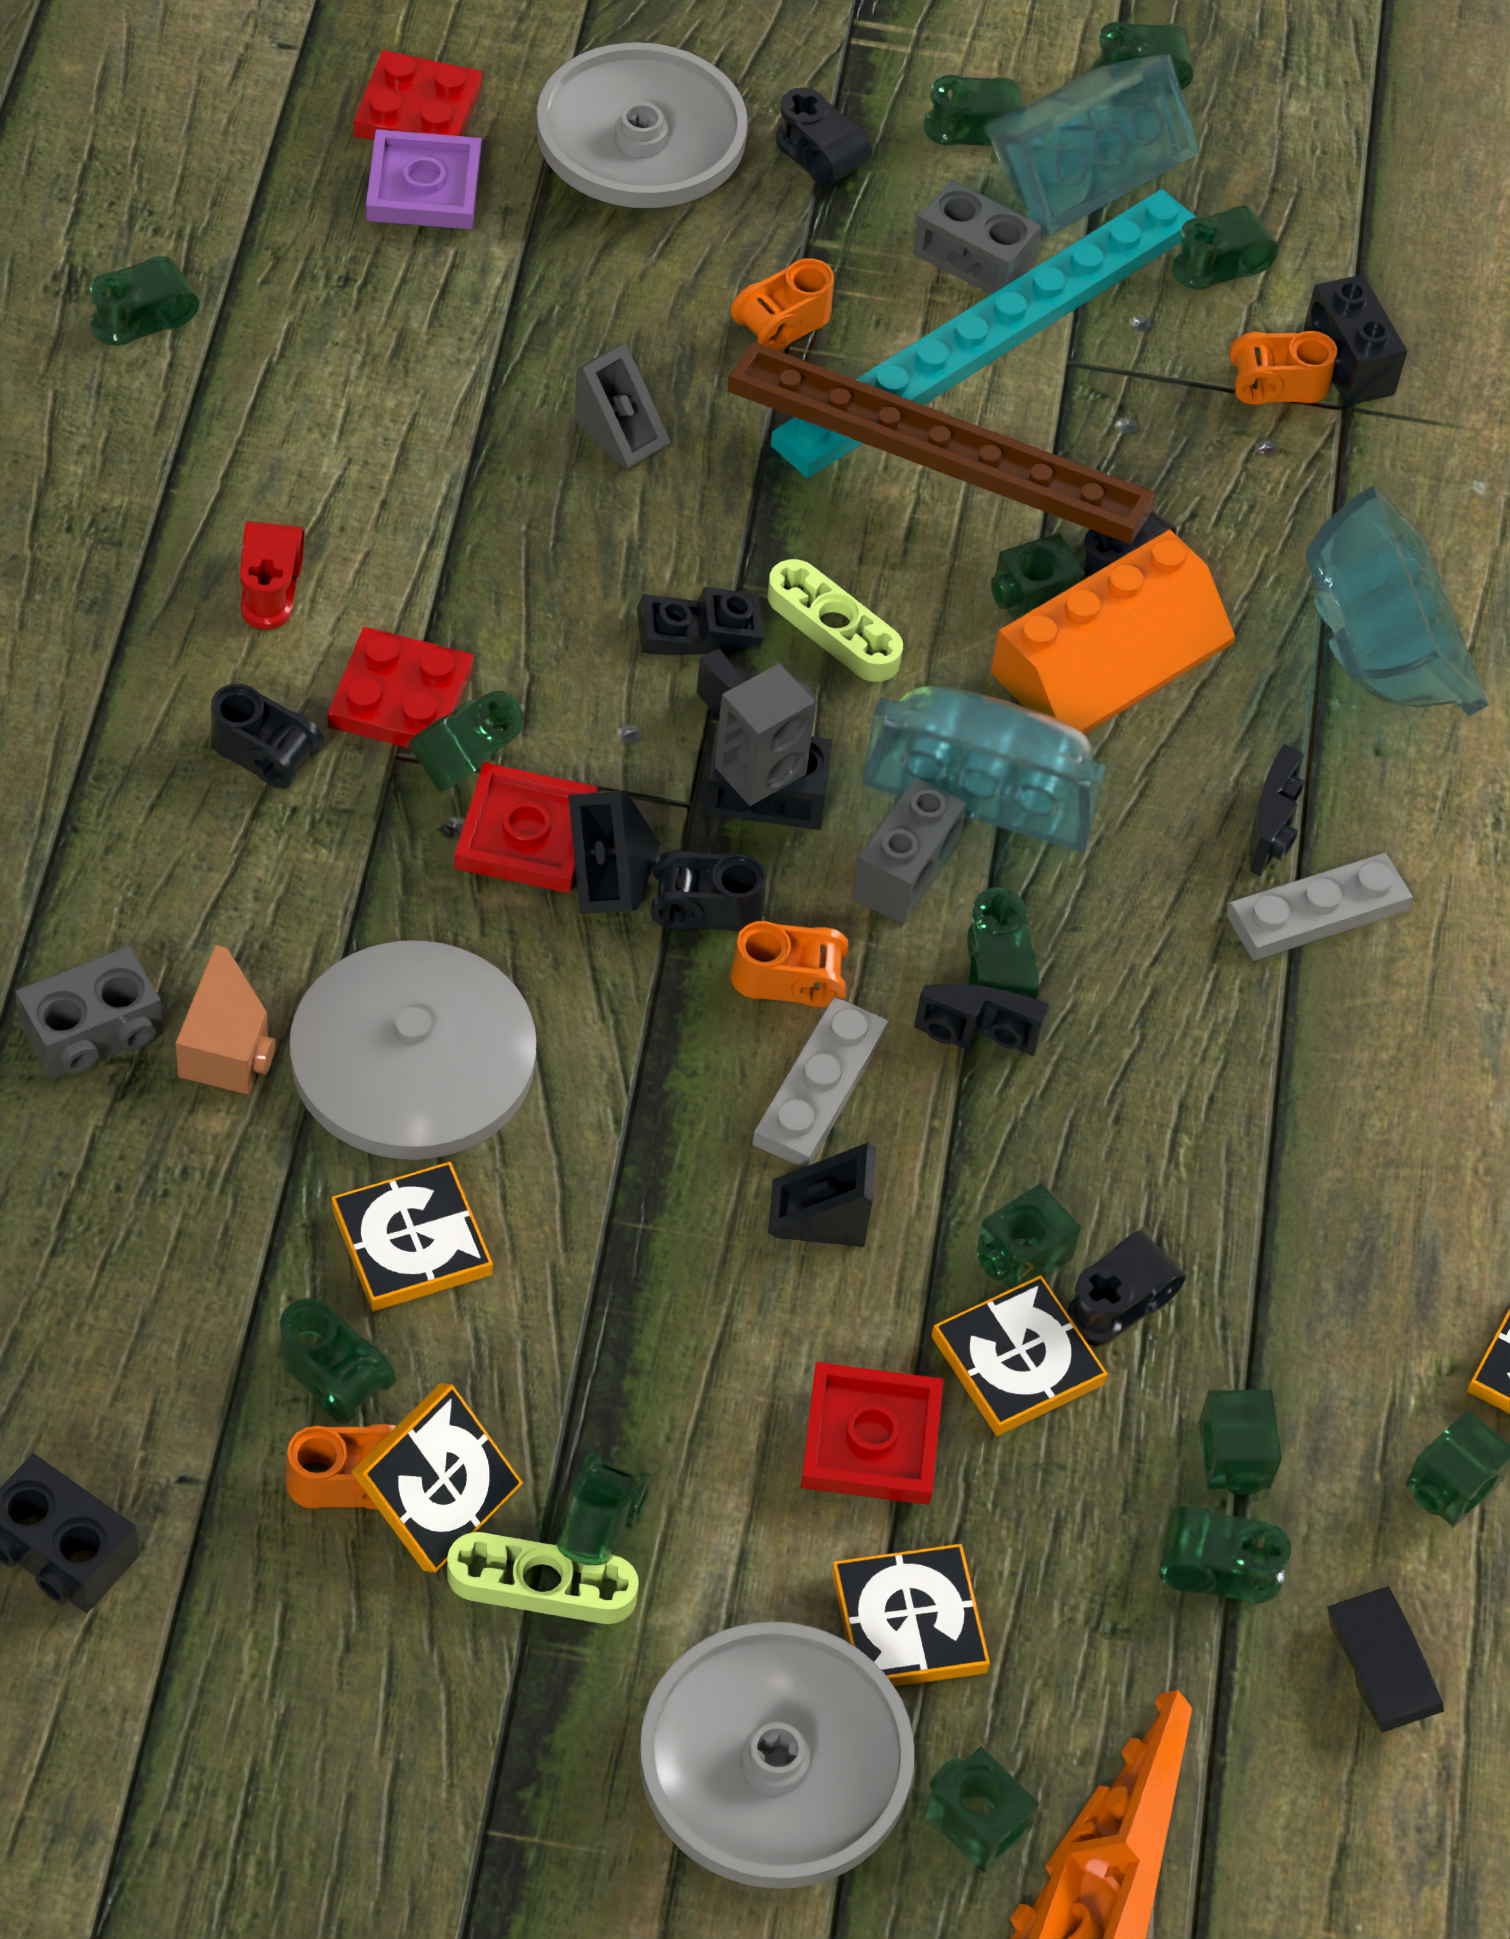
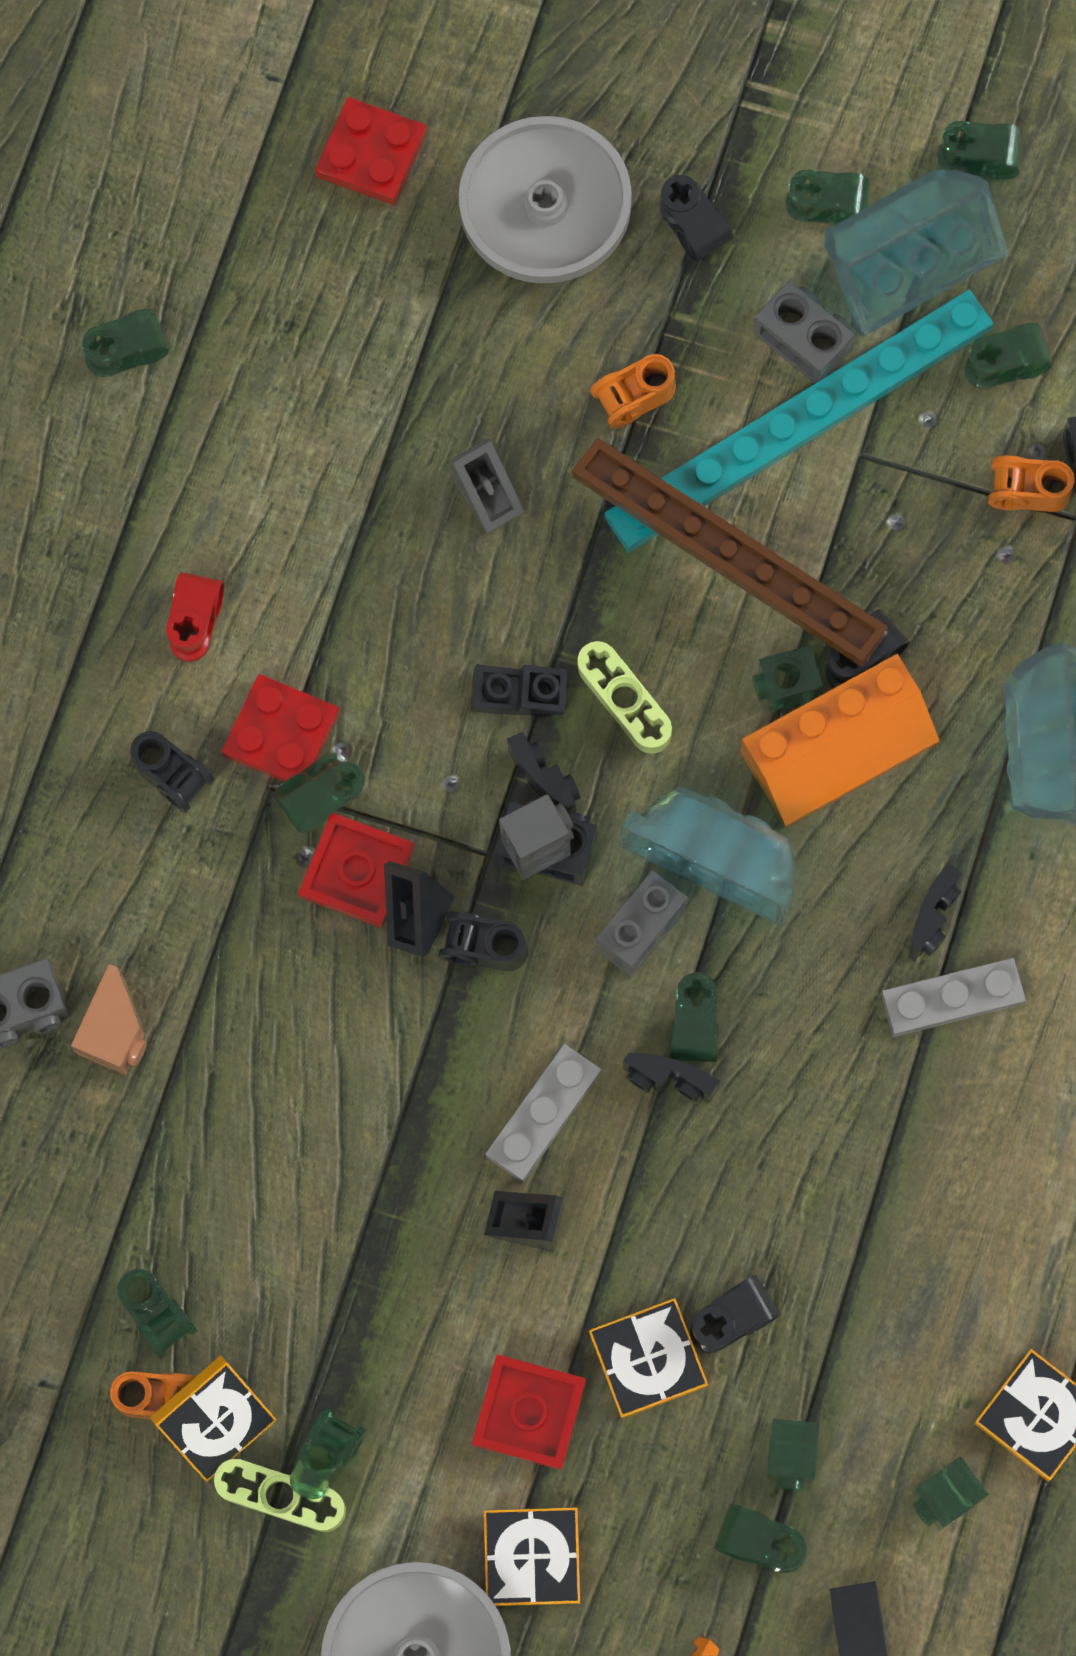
camera: 20 degrees right, 20 degrees up
light grey dish [290,940,537,1160] -> none
tile [331,1162,493,1312] -> none
medium lavender plate [366,130,481,230] -> none
orange piece [730,921,848,1007] -> none
clear green brick [976,1183,1081,1290] -> none

